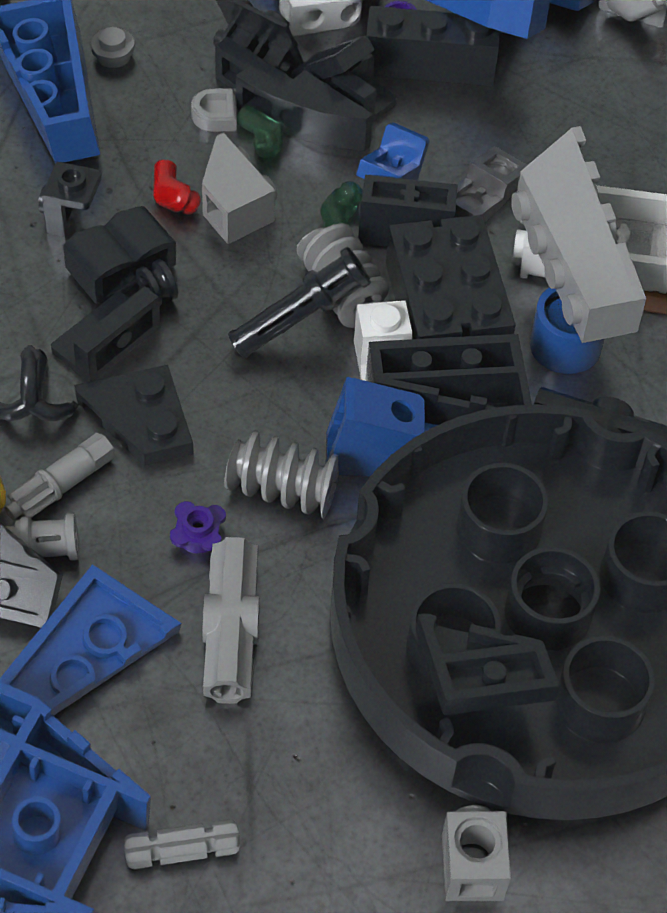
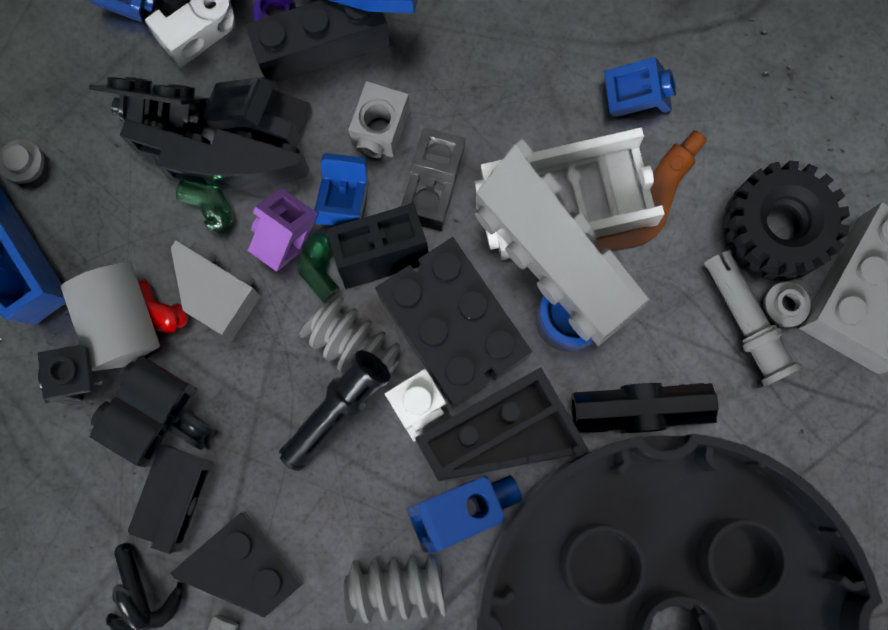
camera: 20 degrees left, 25 degrees up
light grey tile [191,88,236,132] -> none
none -> light grey brick [60,262,160,371]
none -> medium lavender brick [248,188,318,272]
none -> light grey brick [348,81,410,158]

